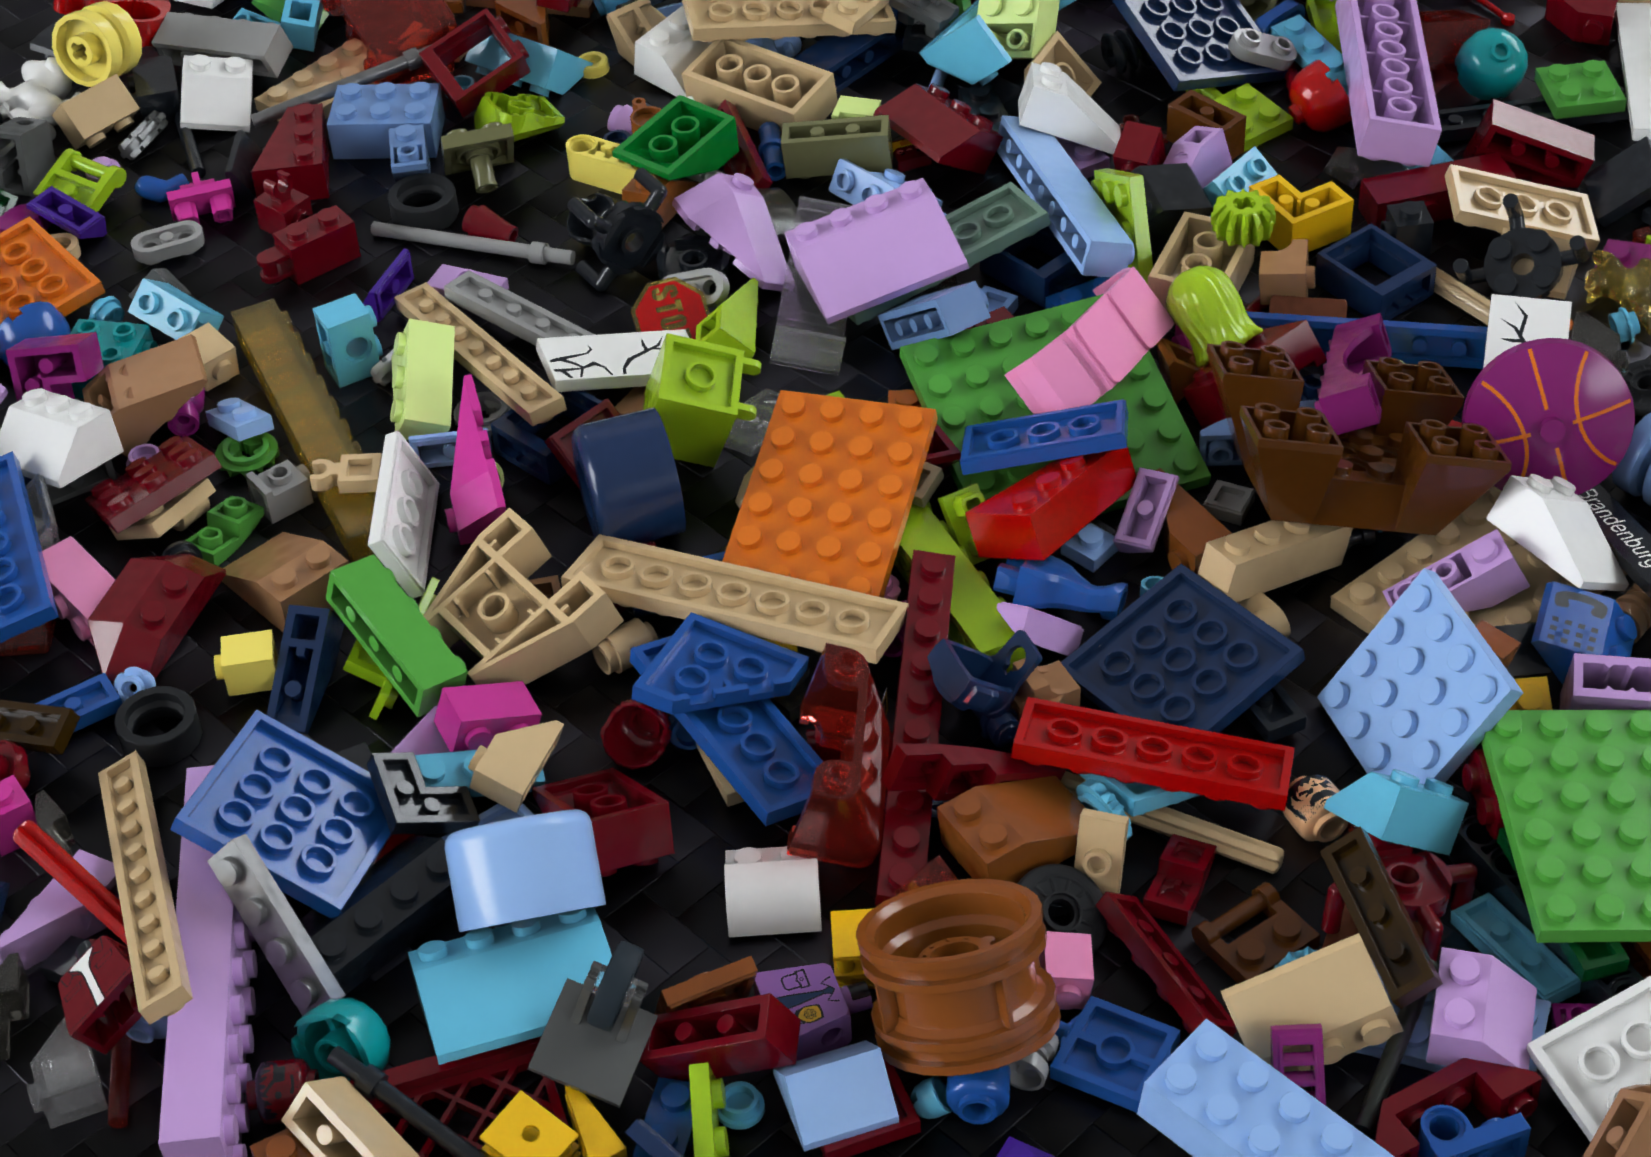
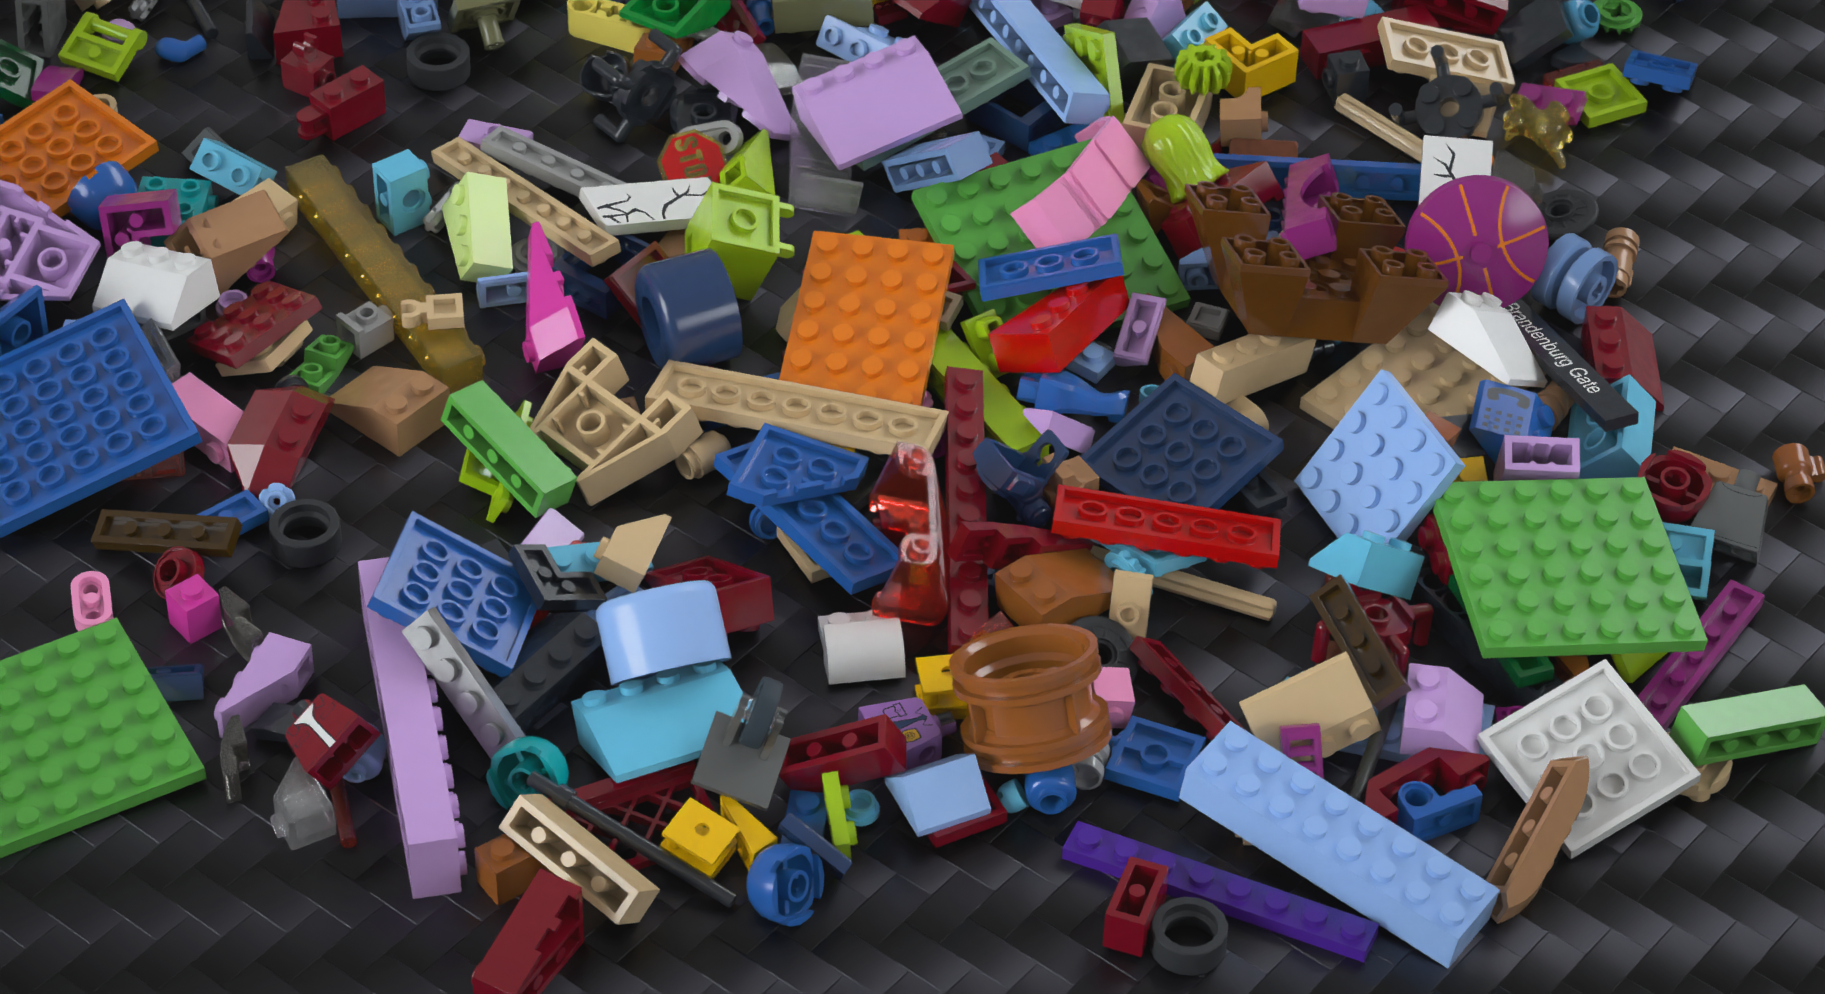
camera: 10 degrees left, 0 degrees up
red axle [13,820,127,945] -> none
dark purple slope [26,186,107,239] -> none
medium azure plate [89,296,125,322] -> none
tan plate [98,750,193,1025] -> none
light grey plate [131,220,205,265] -> none
dark pink hips [166,171,236,224] -> none
light blue plate [205,398,274,442] -> none
light yellow brick [214,629,279,696] -> none
bright green gear [215,432,280,478] -> none
dark red head [246,1058,320,1125] -> none
dark blue slope [267,605,344,734] -> none
dark purple slope [363,249,414,322] -> none
white tile [368,430,440,599] -> none
light grey bar [371,221,576,265] -> none
dark pink brick [434,681,542,752] -> none
dark red cone [462,205,519,242] -> none
dark red hair [600,699,672,770] -> none
dark orange plate [655,956,758,1015] -> none
clear slope [724,388,779,457] -> none
dark red slope [1143,834,1217,926] -> none
reddish brown plate [1191,882,1320,984] -> none
light nougat head [1283,774,1348,842] -> none
dark blue window [1315,223,1437,321] -> none
lavender slope [1382,529,1530,612] -> none
medium azure tile [1450,892,1581,1008] -> none
medium azure plate [1608,307,1641,344] -> none

